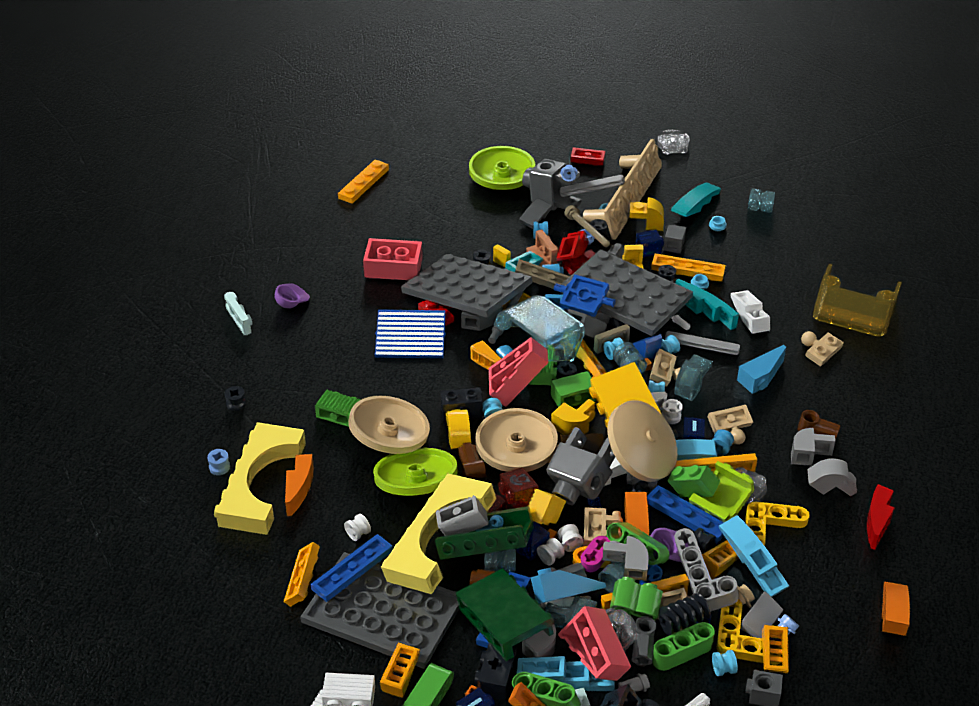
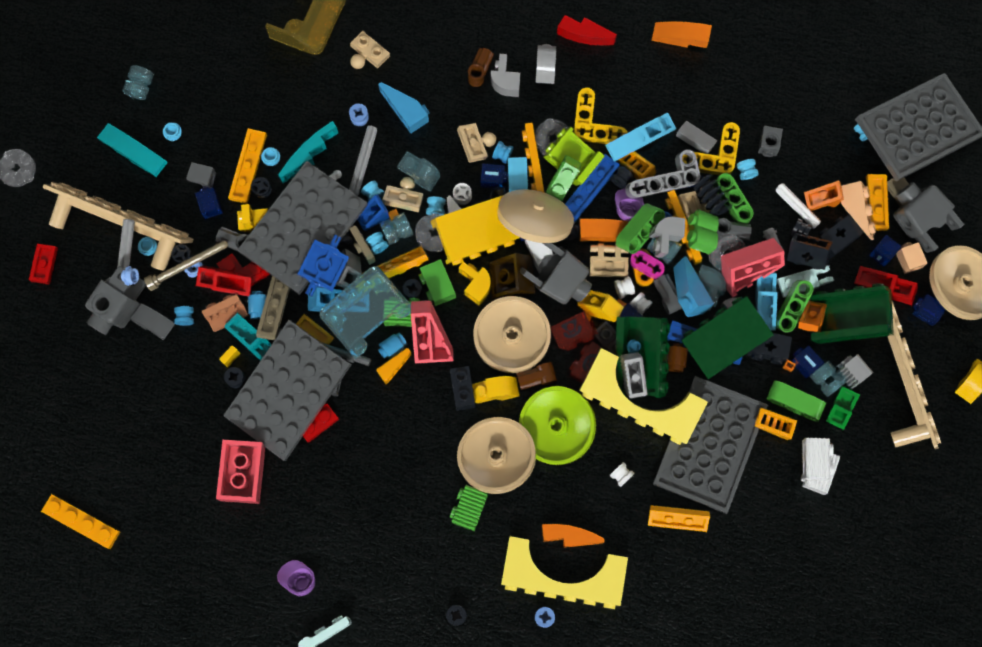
camera: 90 degrees left, 35 degrees up
blue plate [311,534,393,602] -> none
piece [375,310,446,358] -> none
lime dish [469,146,535,190] -> none
medium azure wheel [483,398,503,418] -> none
yellow brick [629,197,664,231] -> none
white slope [731,290,770,333] -> none
tan plate [738,584,755,608] -> none
light orange slope [762,625,789,673] -> none
light blue plate [778,614,799,635] -> none
none -> medium blue wheel [349,104,369,126]

